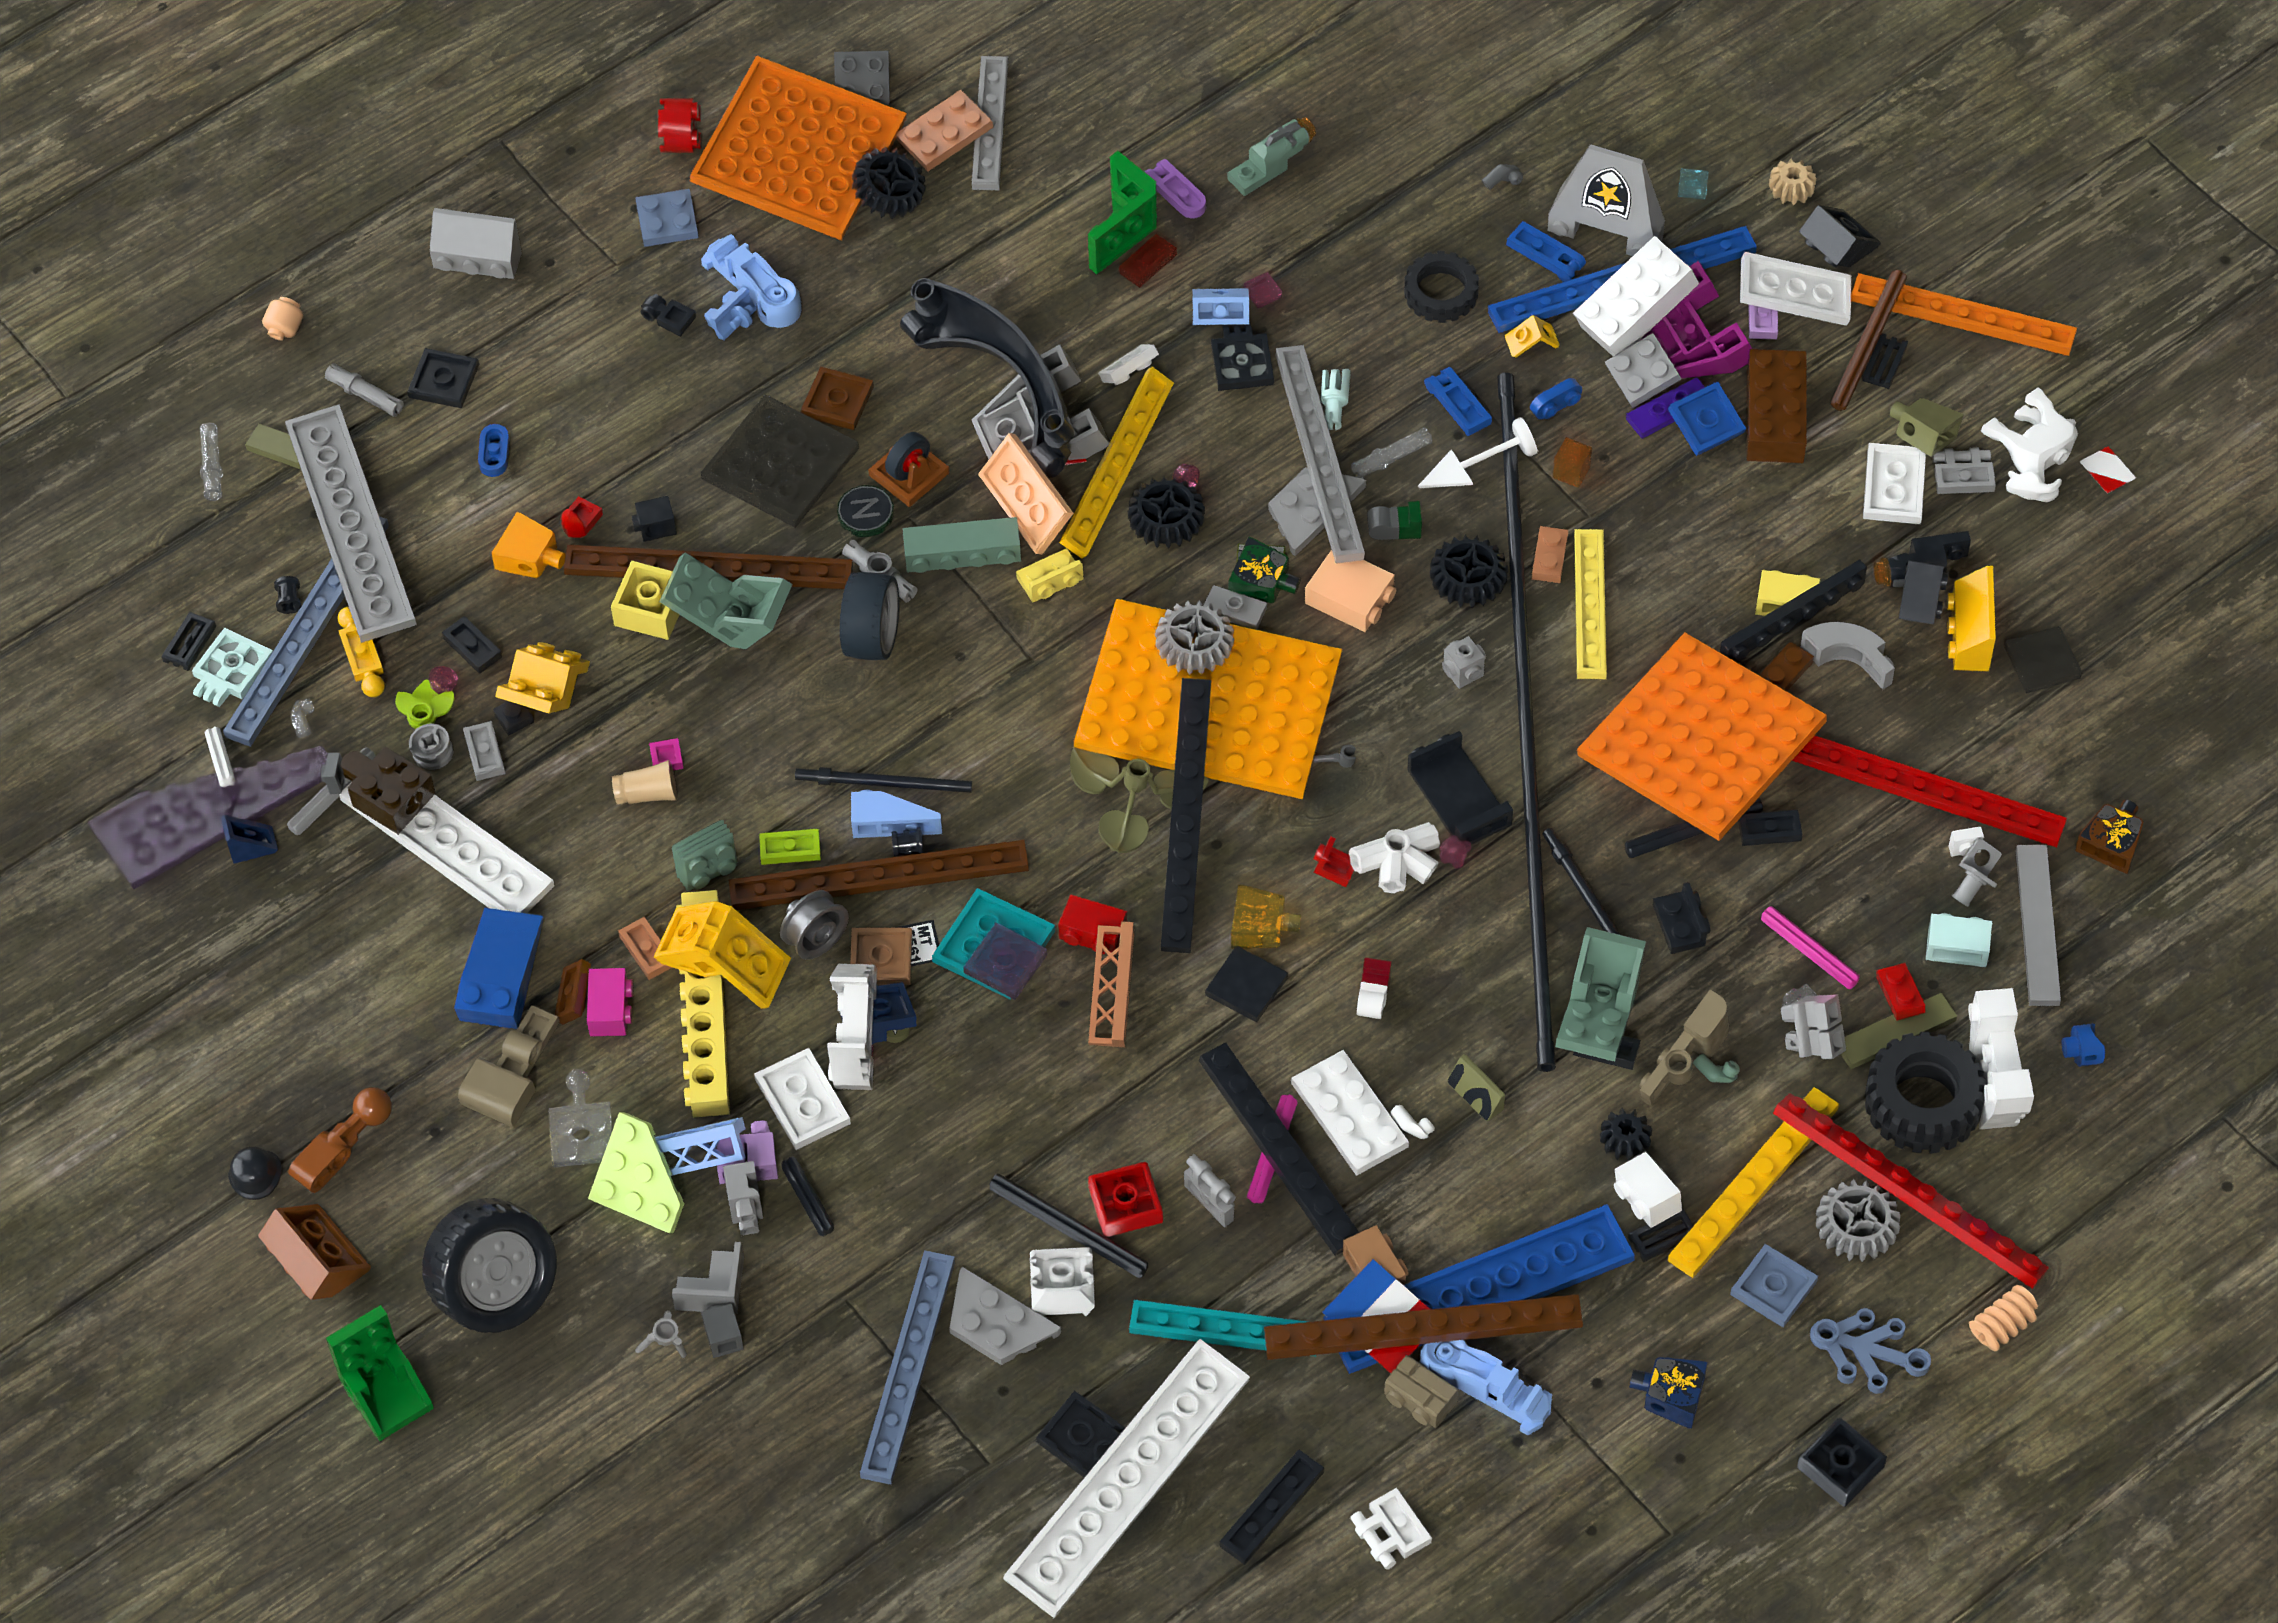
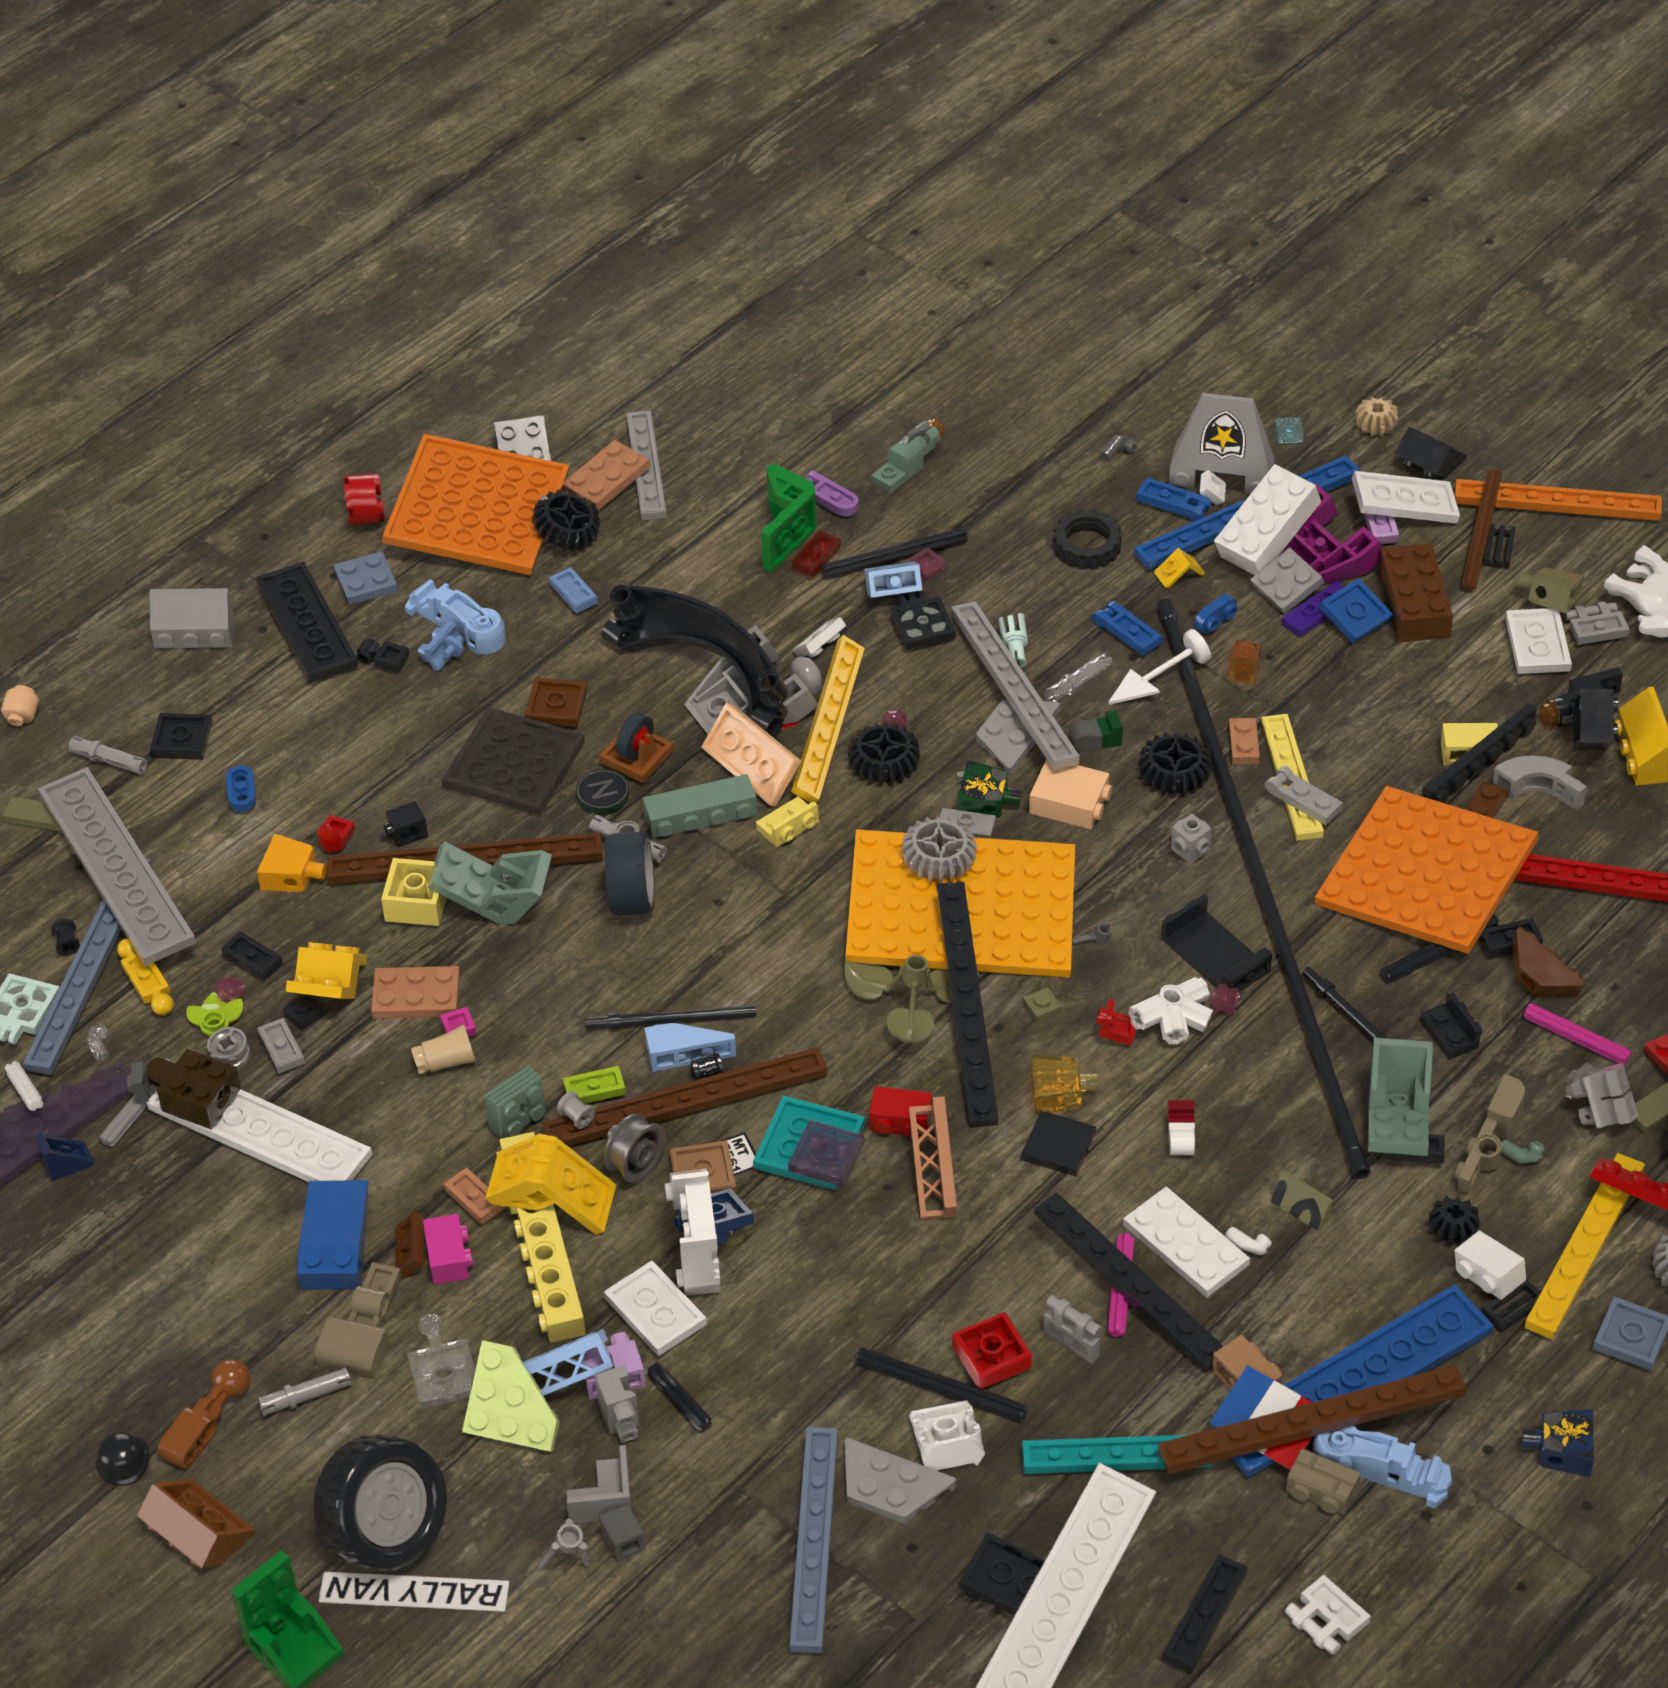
camera: 10 degrees left, 10 degrees down
none -> black plate [256,561,358,683]
none -> light grey pin [257,1367,351,1416]
none -> white sticker [319,1572,509,1612]
none -> nougat plate [371,966,460,1019]
none -> medium blue plate [549,567,598,613]
none -> light grey bush [557,1091,595,1129]
none -> light grey piece [790,657,822,694]
none -> black axle [821,528,968,578]
none -> olive plate [1023,987,1062,1024]
none -> white plate [1200,470,1226,506]
none -> light grey plate [1265,766,1343,825]
none -> reddish brown slope [1512,927,1585,997]

